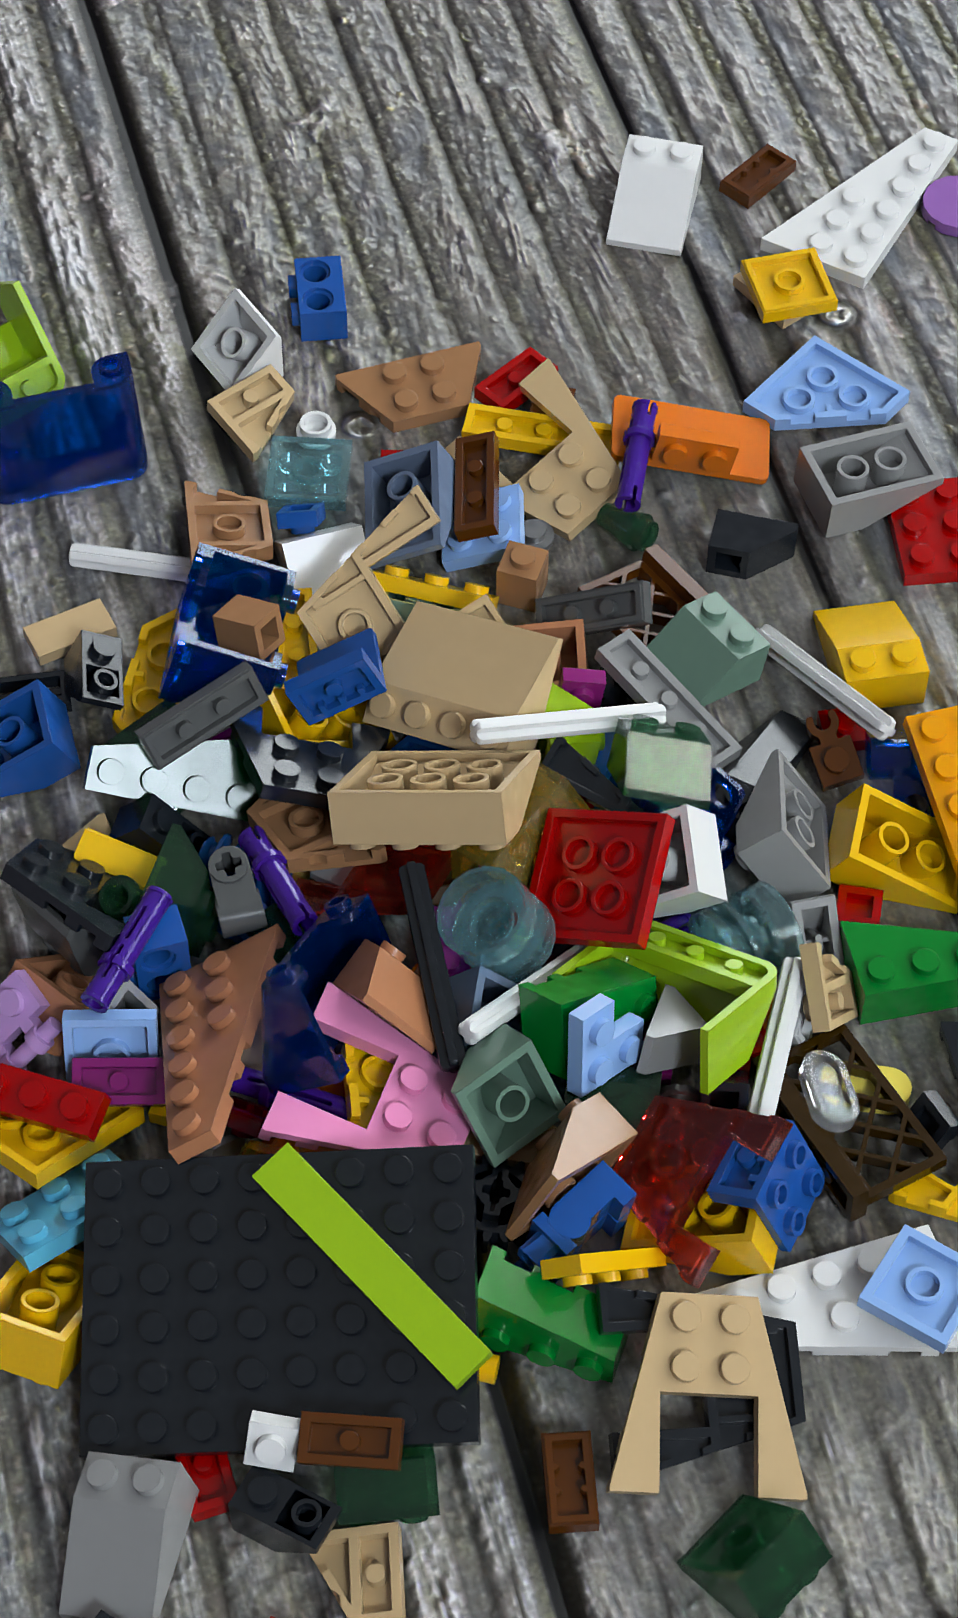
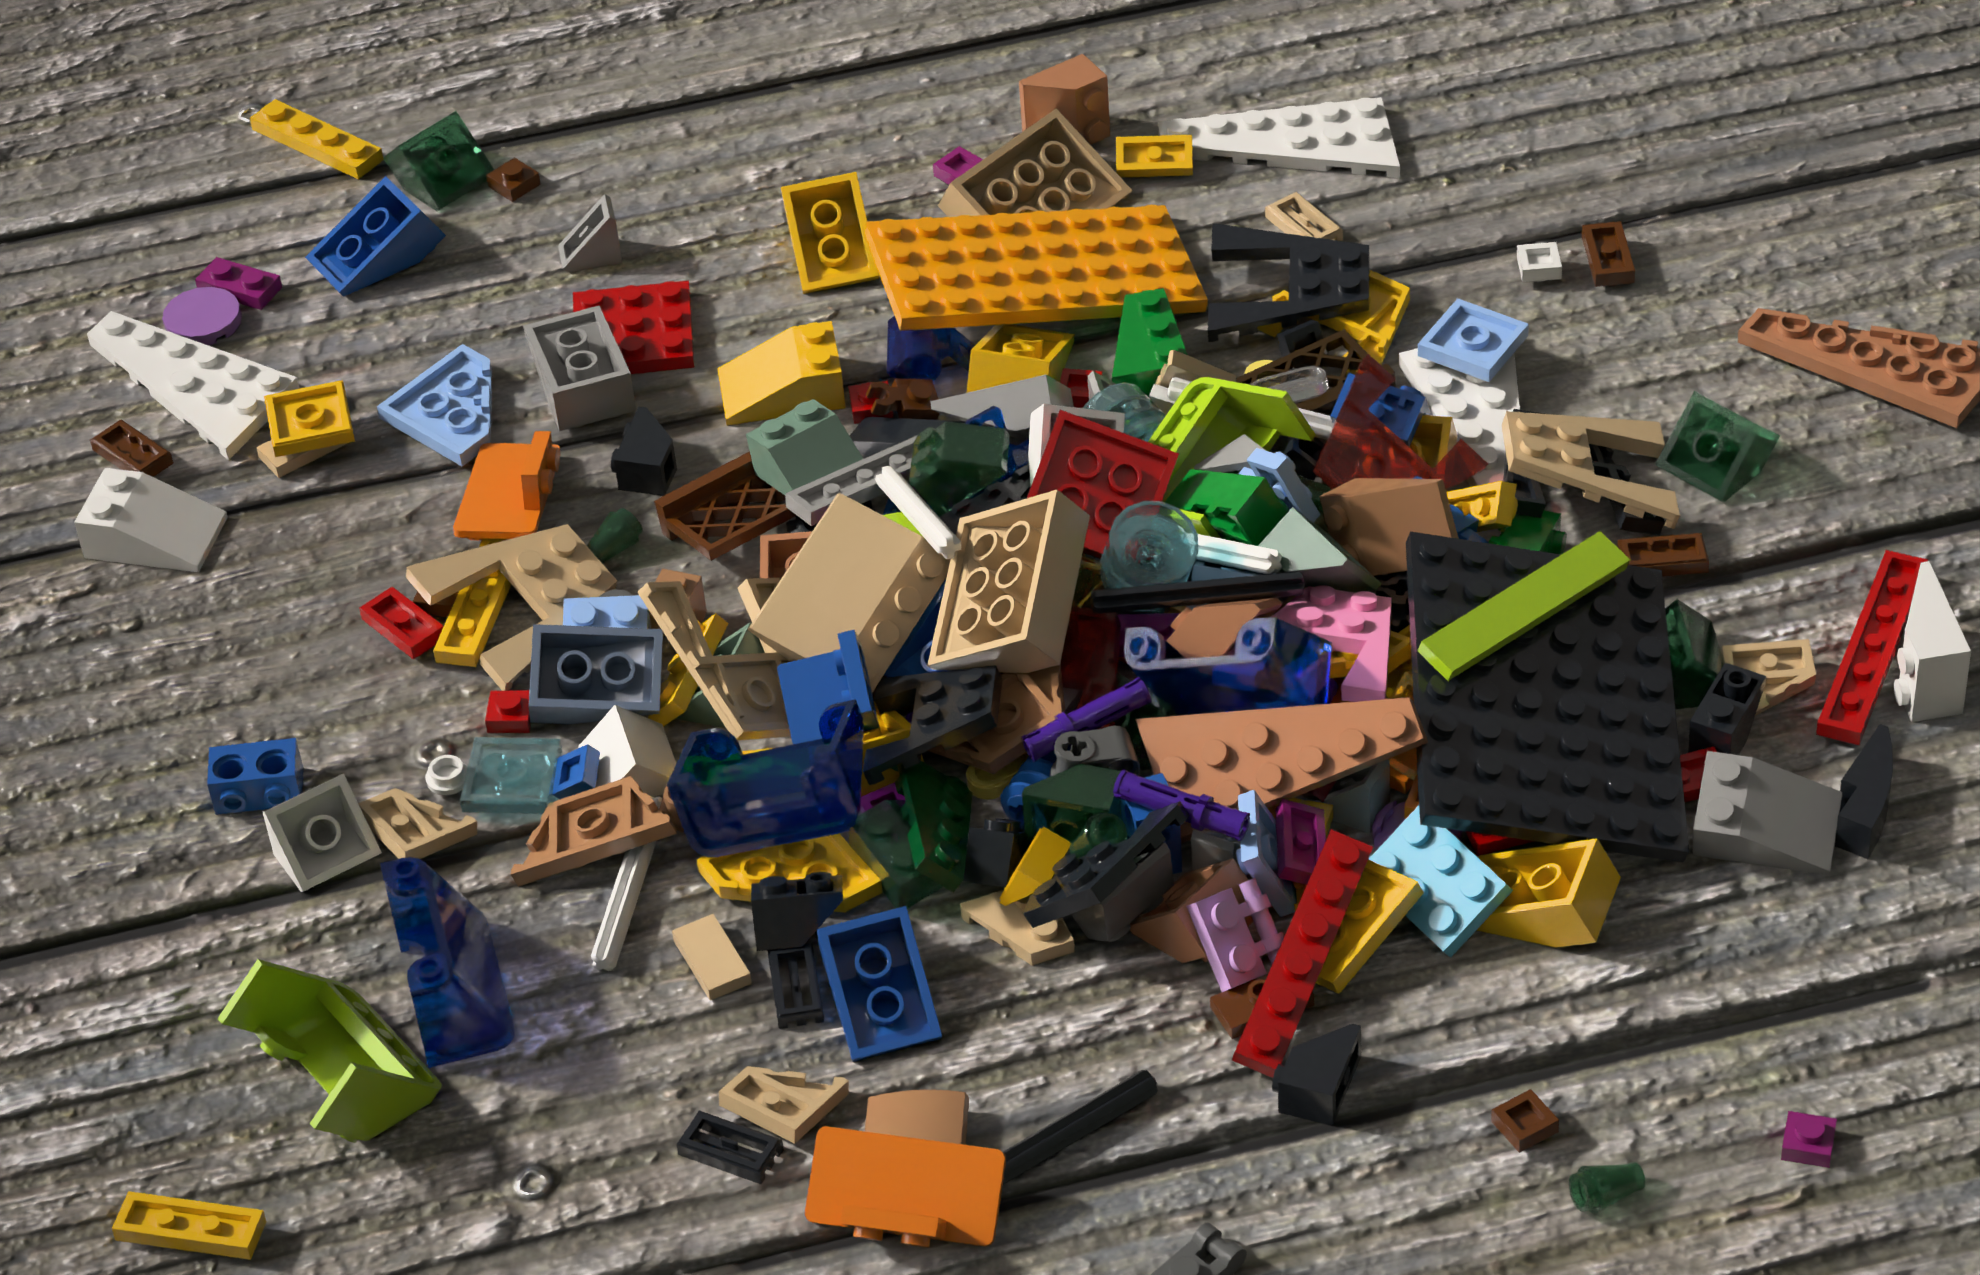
camera: 85 degrees left, 10 degrees down
dark grey tile [134,661,269,771] -> none
medium nougat brick [212,594,285,662] -> none
white plate [243,1410,301,1473] -> none
reddish brown plate [296,1411,405,1472] -> none
medium nougat wing [335,341,481,433] -> none
reddish brown plate [454,431,499,542] -> none
dark grey tile [535,580,653,635] -> none
dark purple pin [615,399,658,513] -> none
white axle [756,624,896,741] -> none

